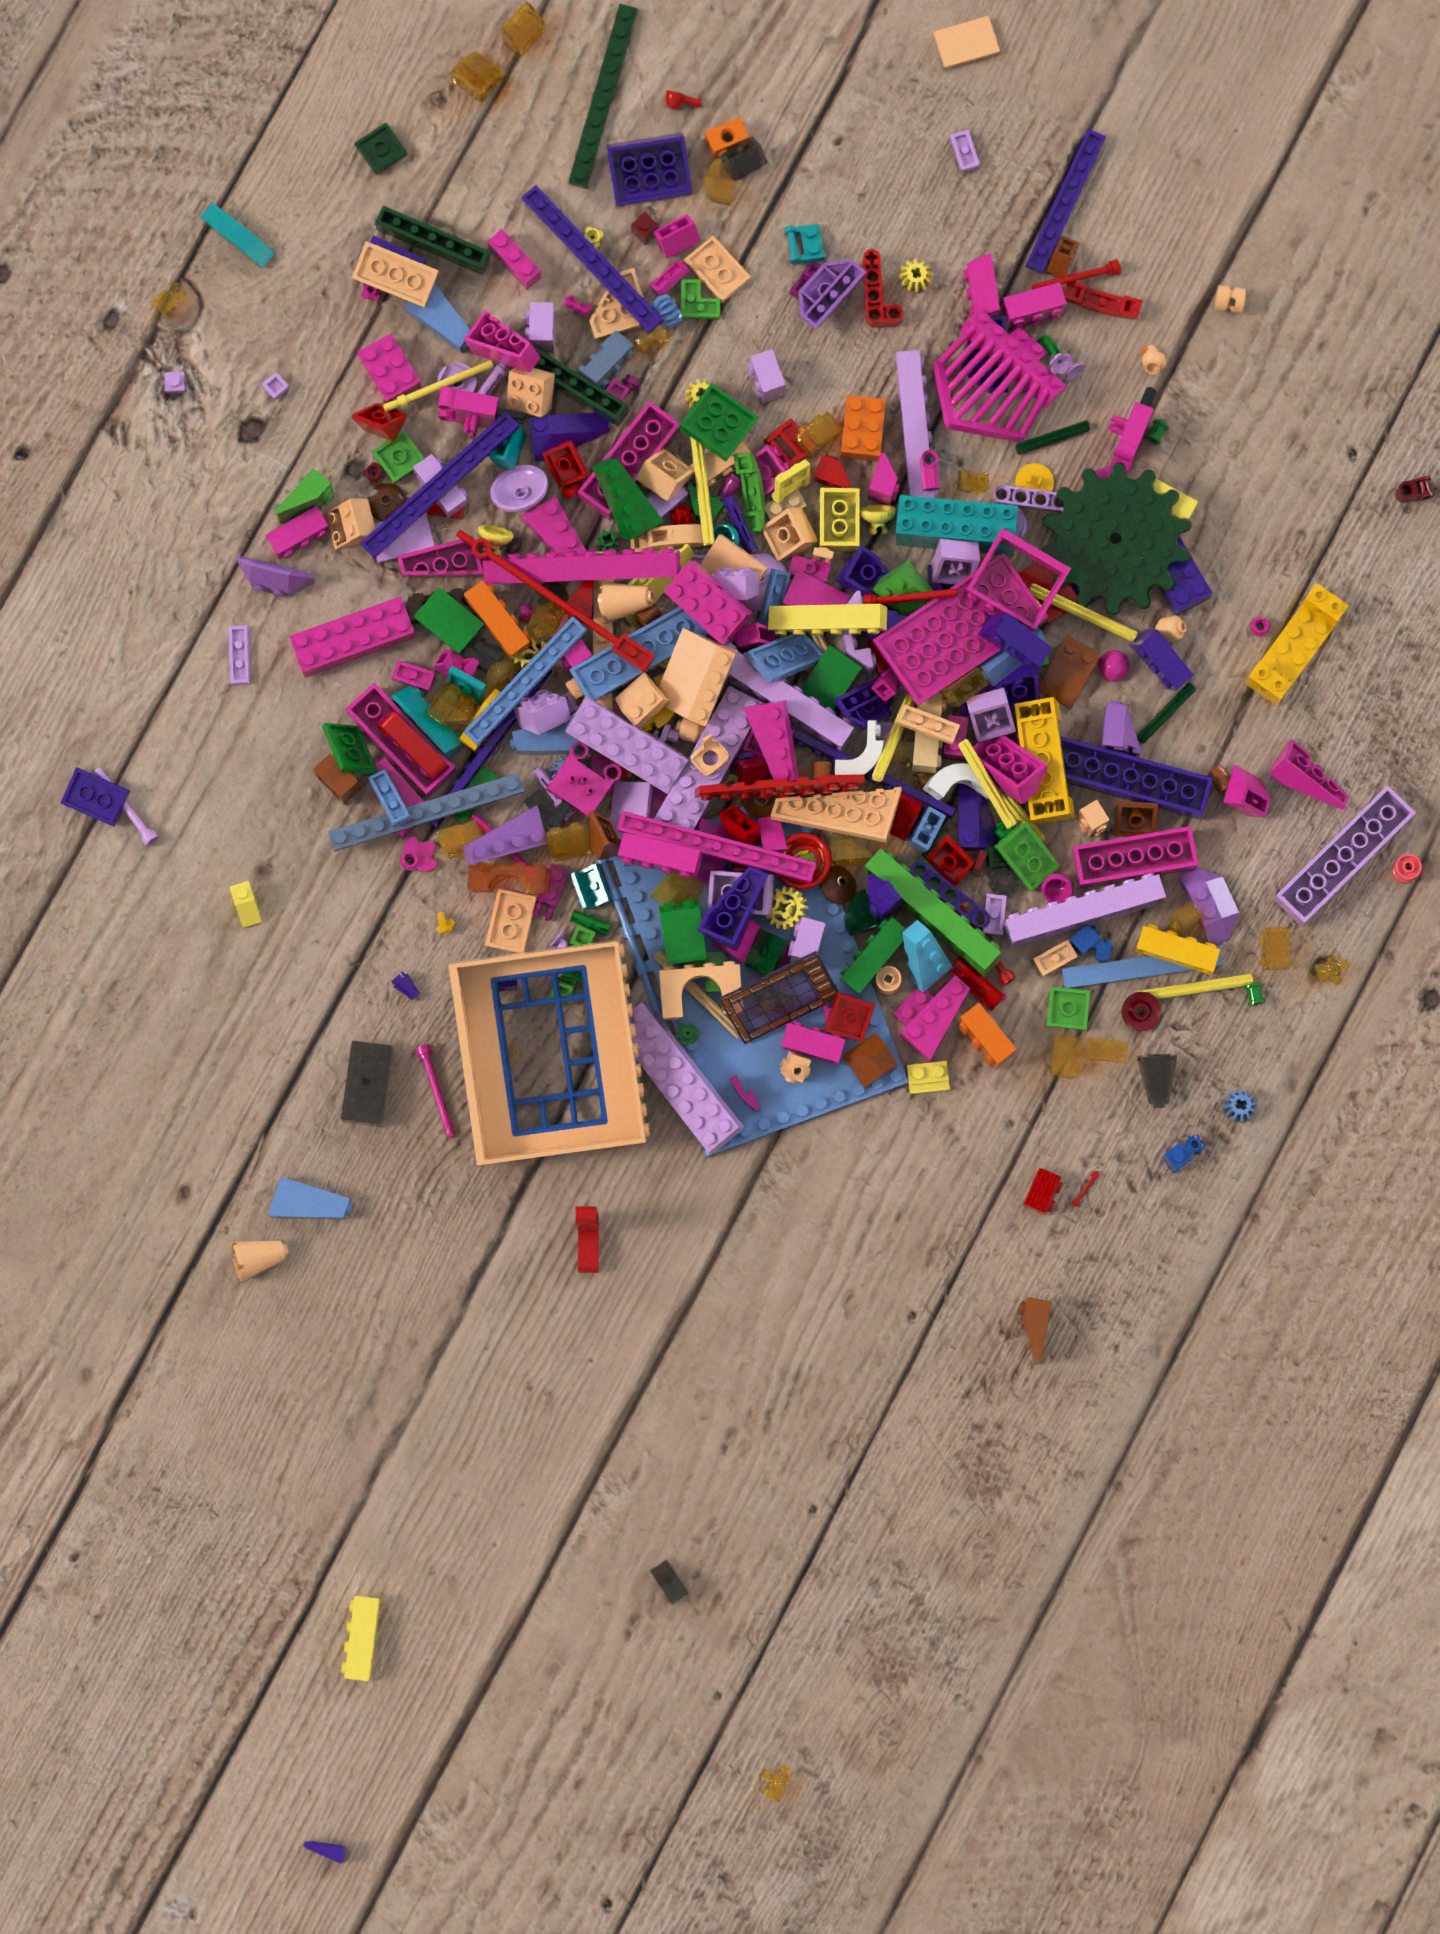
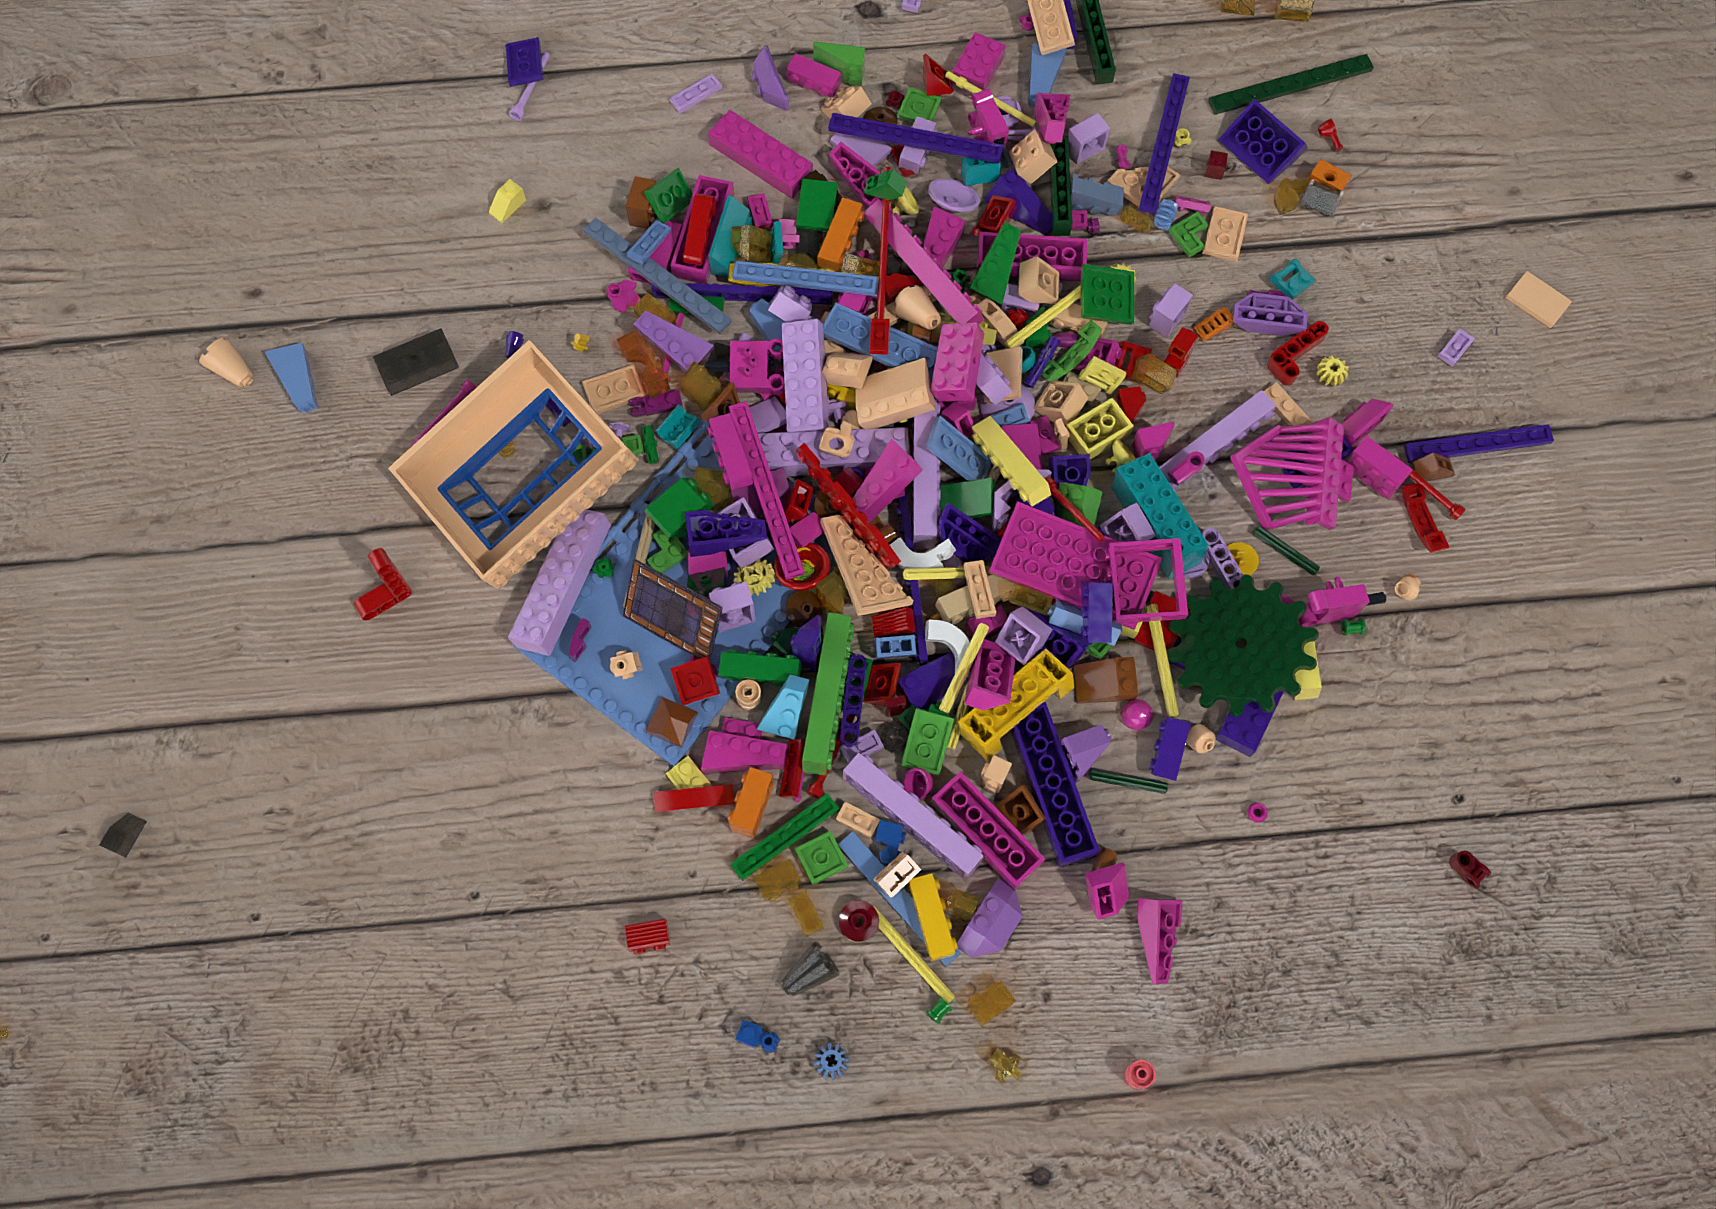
camera: 55 degrees right, 10 degrees down
dark pink brick [487,229,541,290] -> none
dark pink brick [653,214,701,259] -> none
light nougat arch [659,961,744,1021] -> none
dark pink brick [781,1021,846,1065] -> none
orange brick [840,395,886,462] -> none
dark pink brick [871,667,900,702] -> none
clear yellow bracket [957,469,989,495] -> none
dark orange slope [1018,1297,1051,1364] -> none
lavender plant [1036,335,1085,381] -> none
red hinge [1072,1171,1099,1207] -> none
light nougat wheel [1215,285,1246,314] -> none
yellow plate [1245,583,1349,706] -> none
lavender brick [1273,785,1416,927] -> none
none -> red slope [653,784,735,812]
none -> green plate [730,793,839,882]
none -> green slope [864,169,907,200]
none -> light nougat brick [873,852,921,898]
none -> red arch [1161,327,1198,378]
none -> orange slope [1193,306,1234,342]
none -> light nougat plate [1263,382,1313,435]

